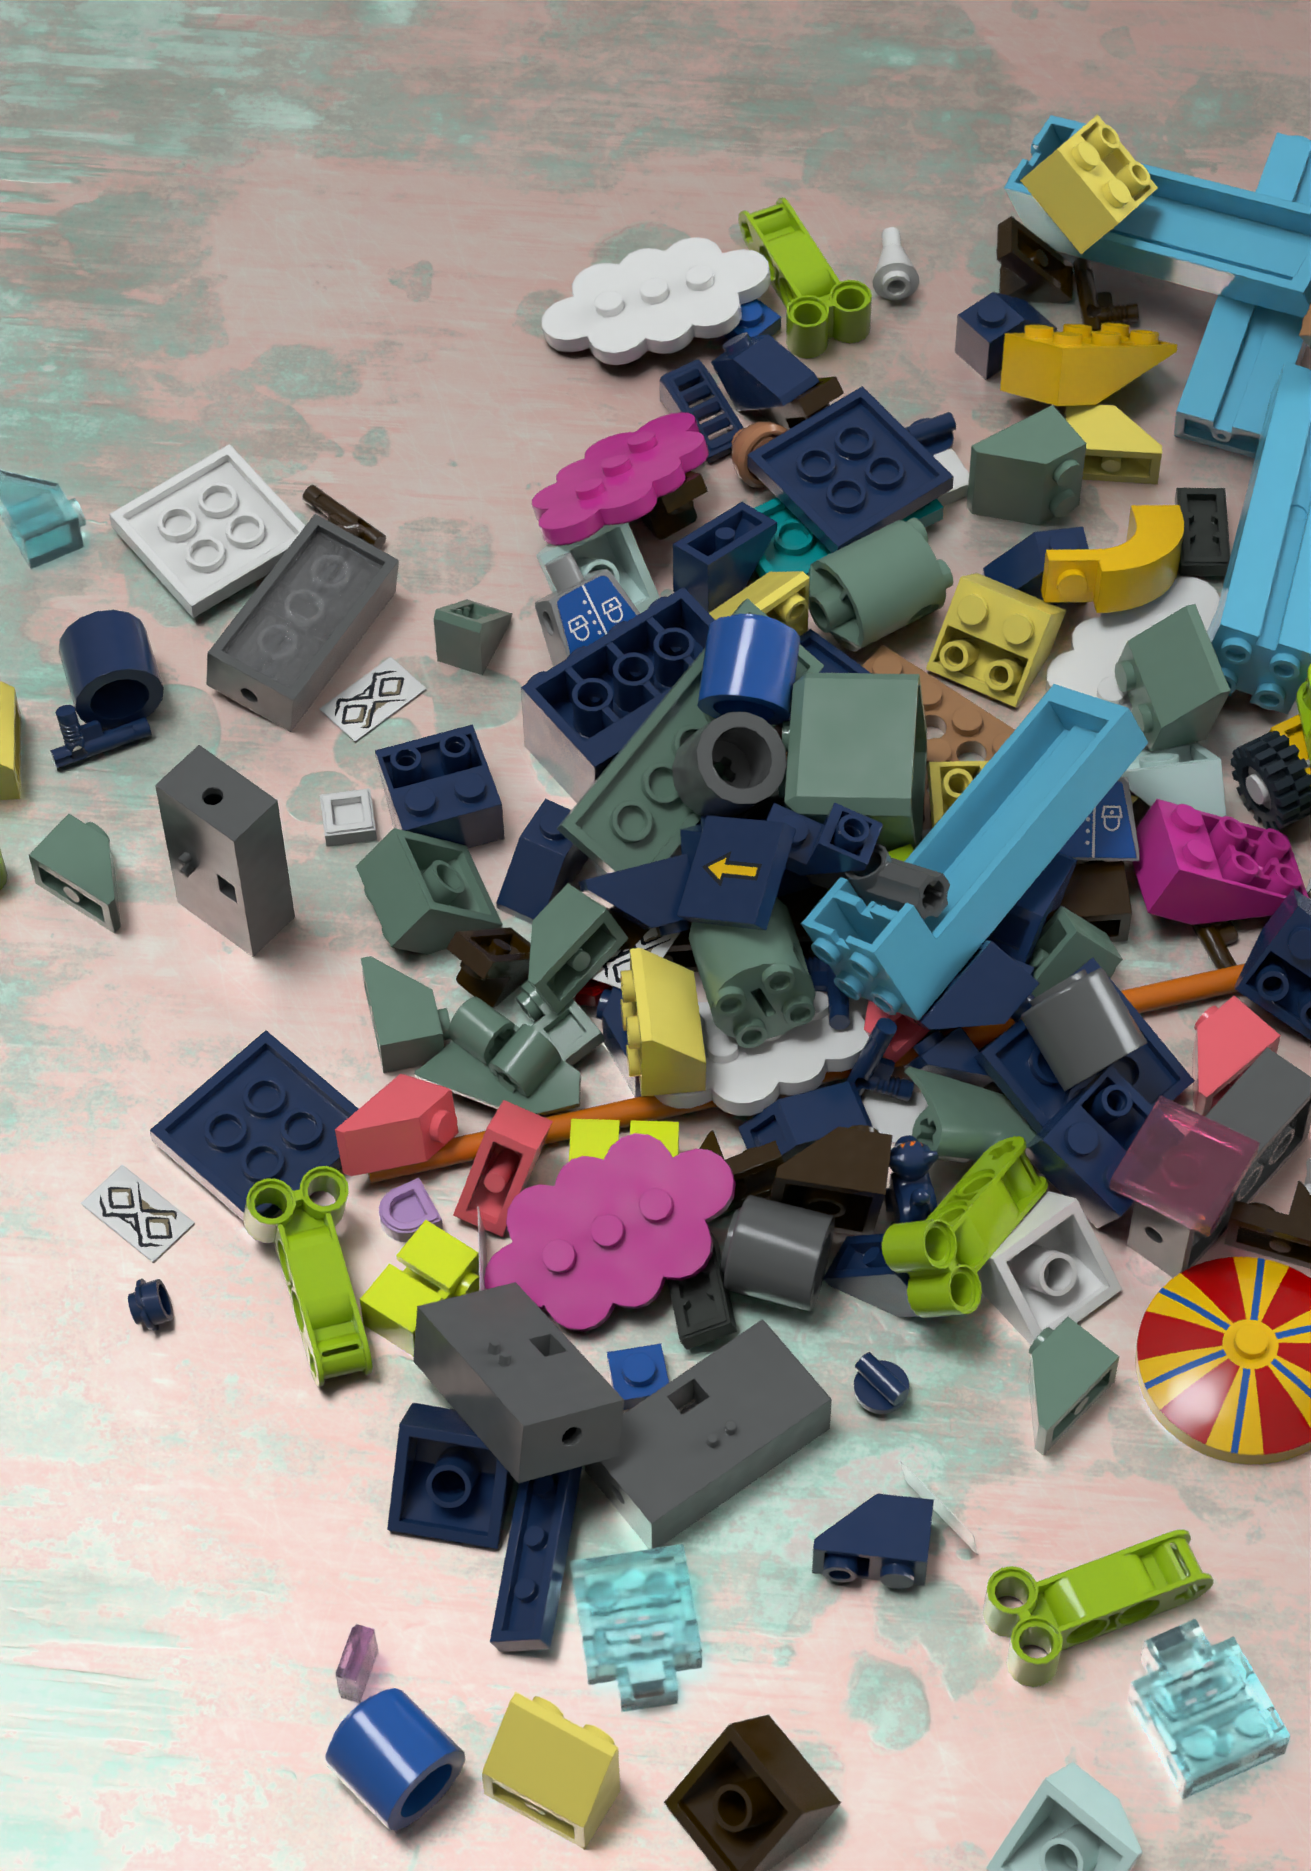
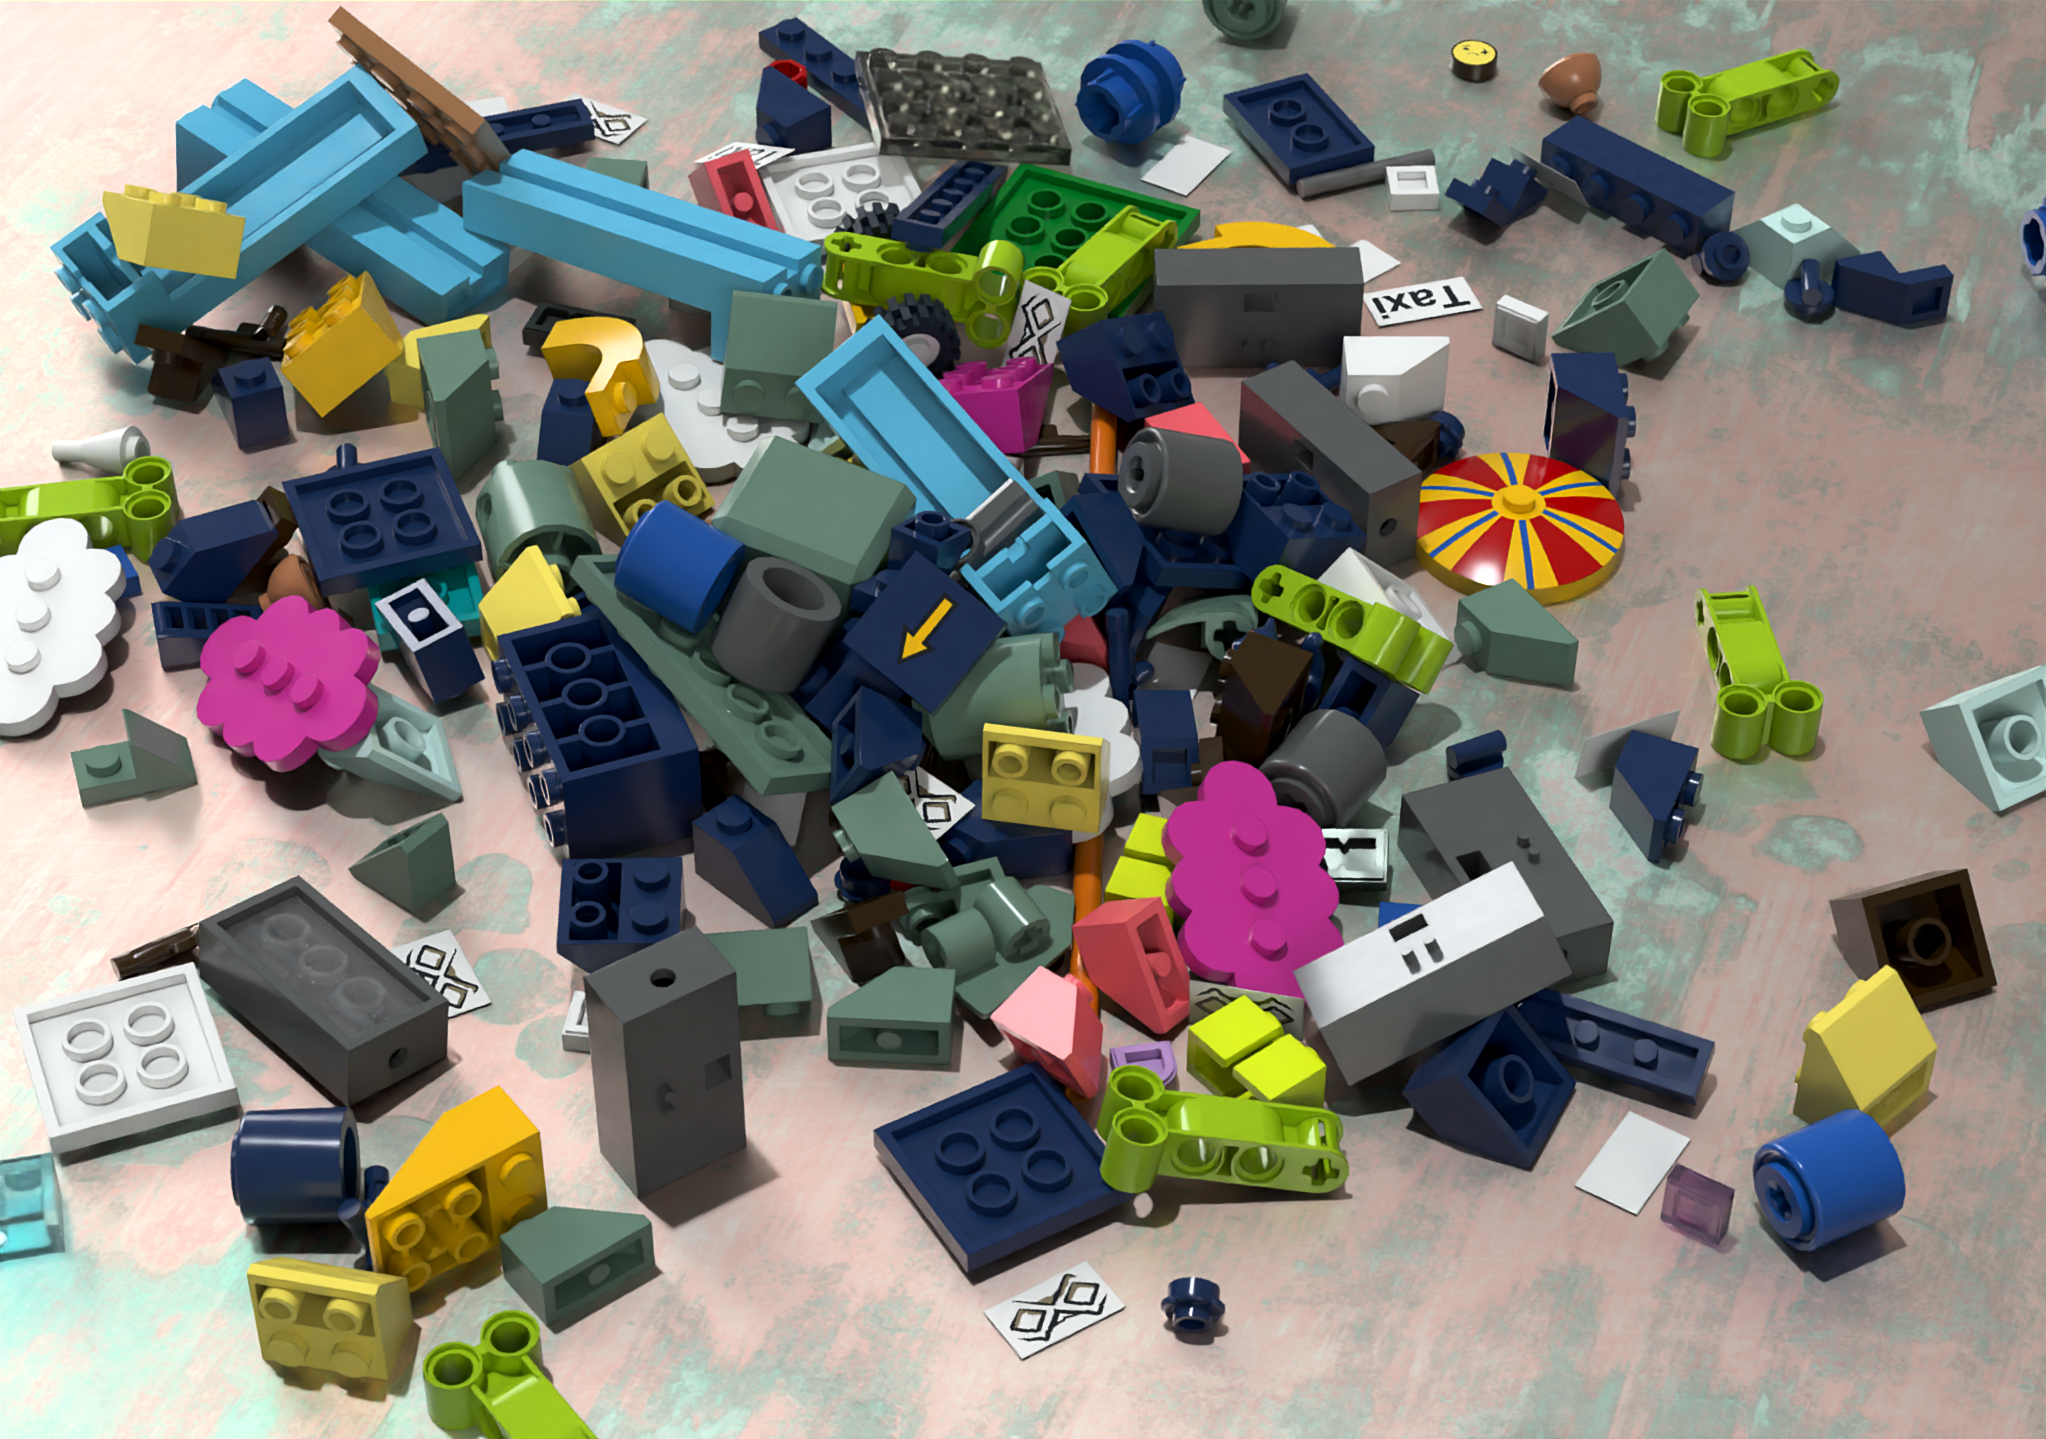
camera: 75 degrees left, 15 degrees down
torso [535,552,640,667] -> none
clear light blue piece [570,1544,702,1712] -> none
clear pink tile [1109,1096,1260,1237] -> none
clear light blue piece [1127,1618,1290,1800] -> none
none -> sand green slope [70,709,197,807]
none -> yellow slope [365,1085,548,1293]
none -> white sticker [1574,1111,1691,1215]

